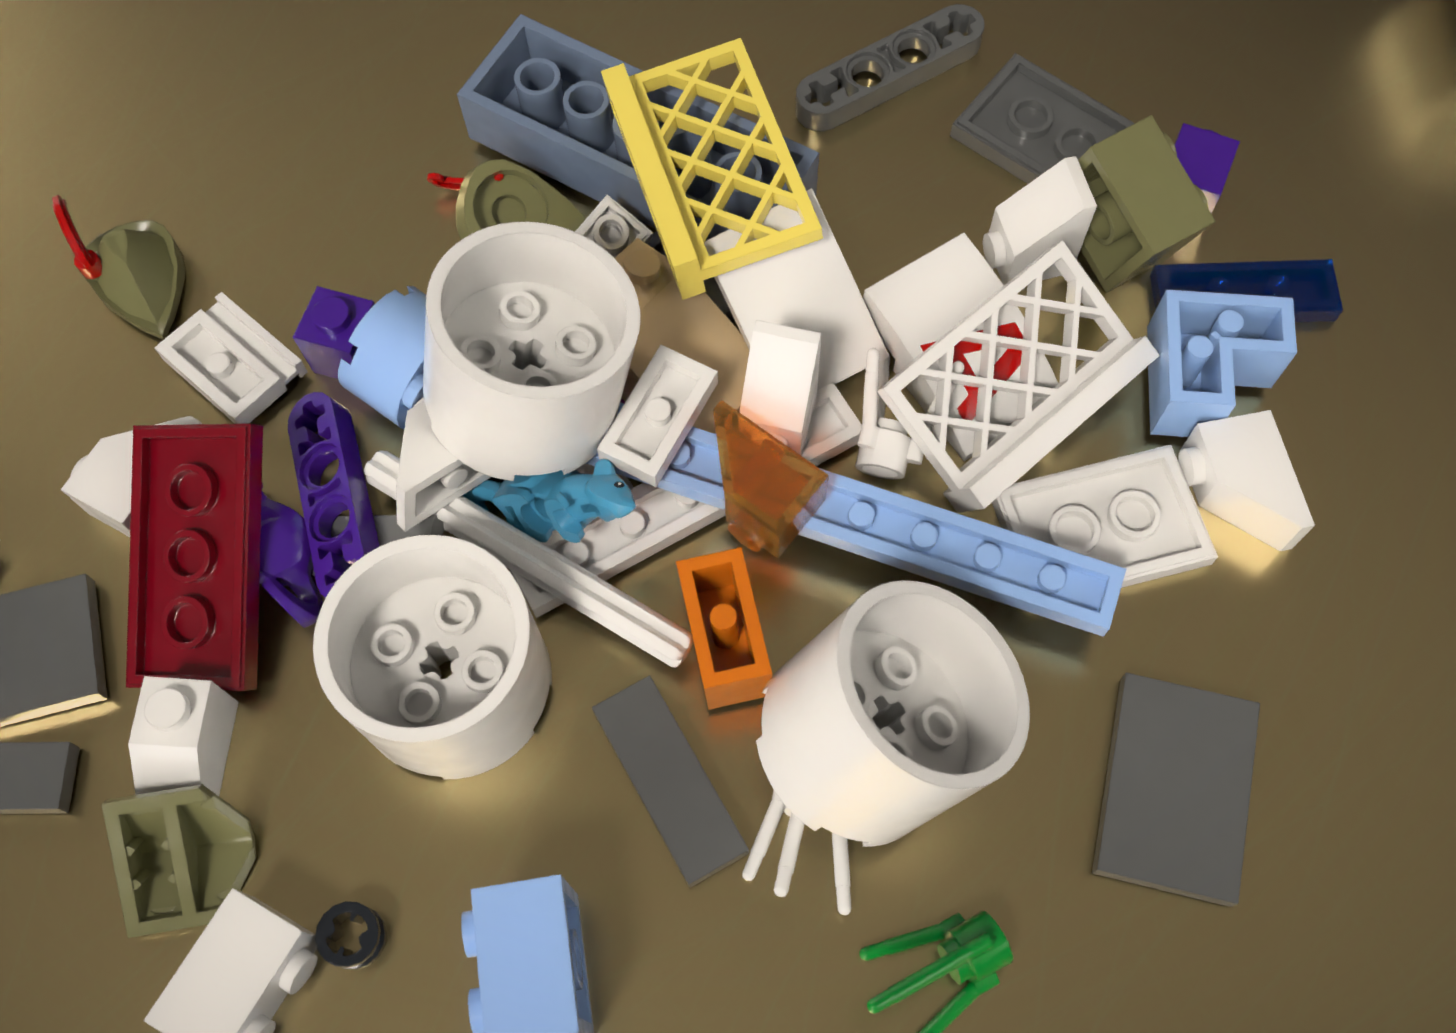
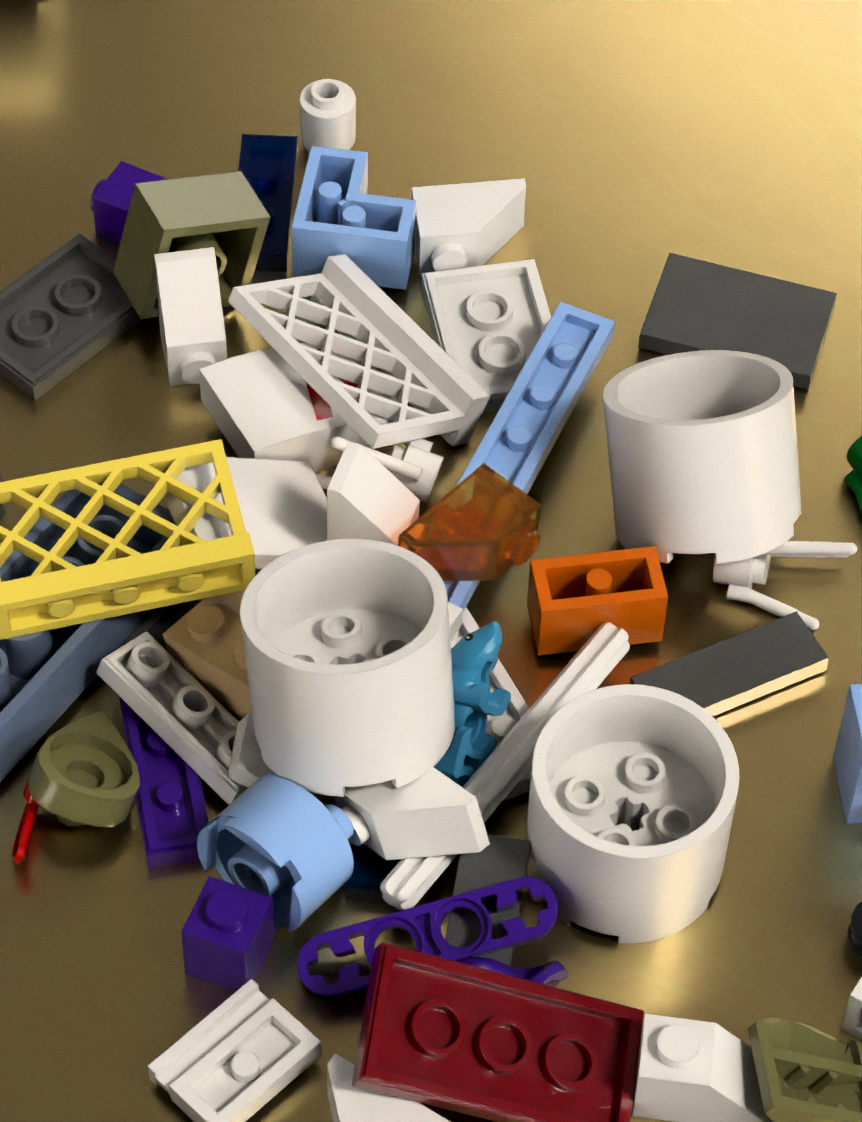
camera: 90 degrees left, 15 degrees down
none -> white brick [300,79,356,154]

